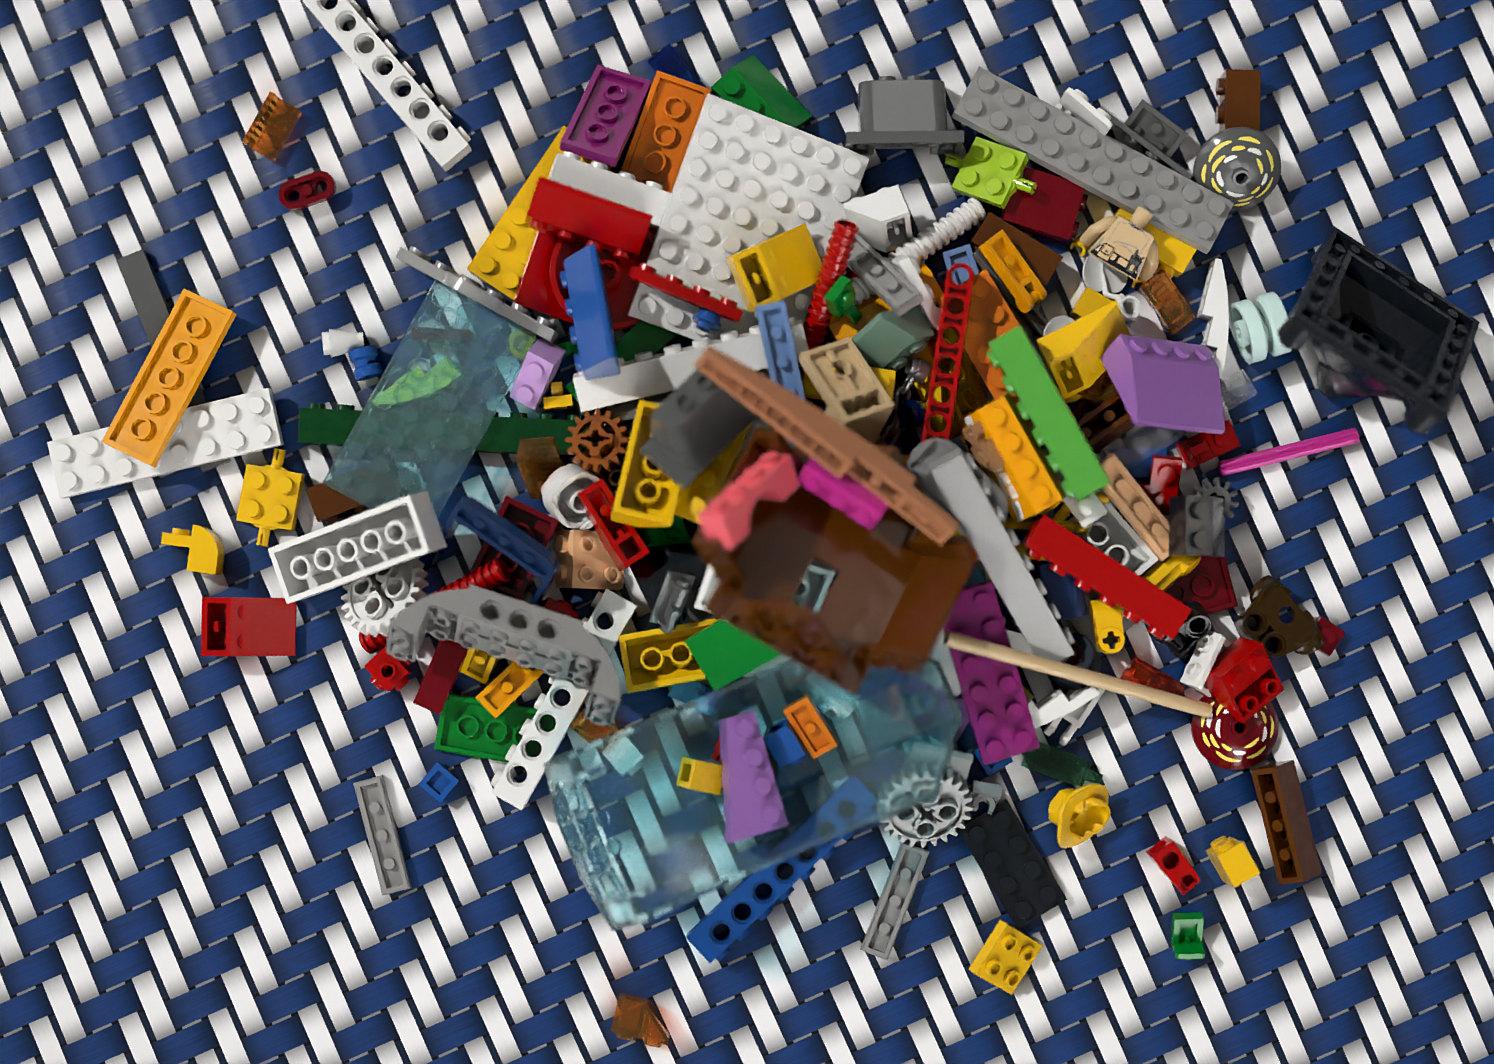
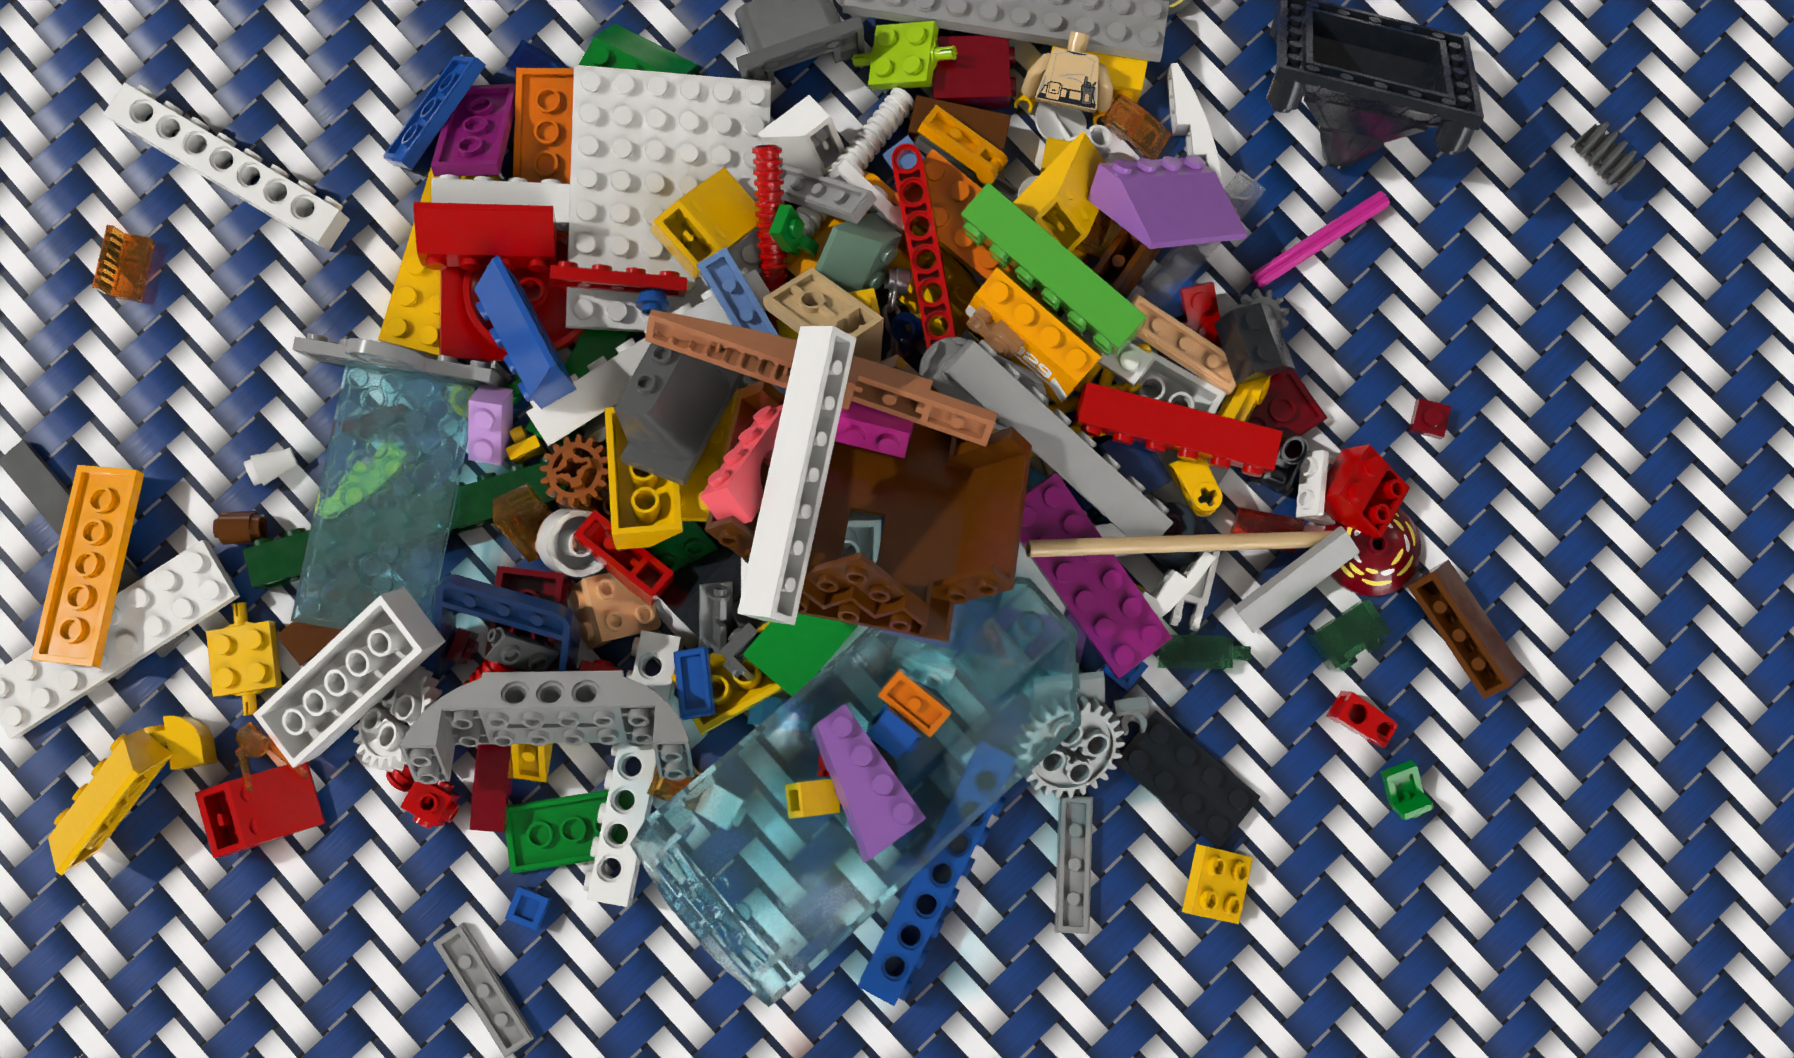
camera: 20 degrees left, 5 degrees down
dark red plate [278,171,336,211] -> none
blue wheel [348,345,384,381] -> none
light orange plate [476,661,545,719] -> none
yellow hat [1048,783,1111,848] -> none
red hinge [1175,419,1241,470] -> none
yellow brick [1205,835,1260,888] -> none
light aqua wheel [1230,291,1291,364] -> none
dark brown piece [1235,575,1323,659] -> none
none -> yellow slope [48,728,173,876]
none -> reddish brown brick [213,511,268,545]
none -> clear orange plant [235,722,309,792]
none -> blue tile [383,56,486,170]
none -> dark red plate [446,627,479,665]
none -> dark grey hinge [485,627,561,672]
none -> blue tile [673,646,716,720]
none -> dark grey bracket [719,622,760,681]
none -> white brick [737,326,857,625]
none -> light grey tile [1233,526,1360,633]
none -> clear green brick [1306,598,1391,671]

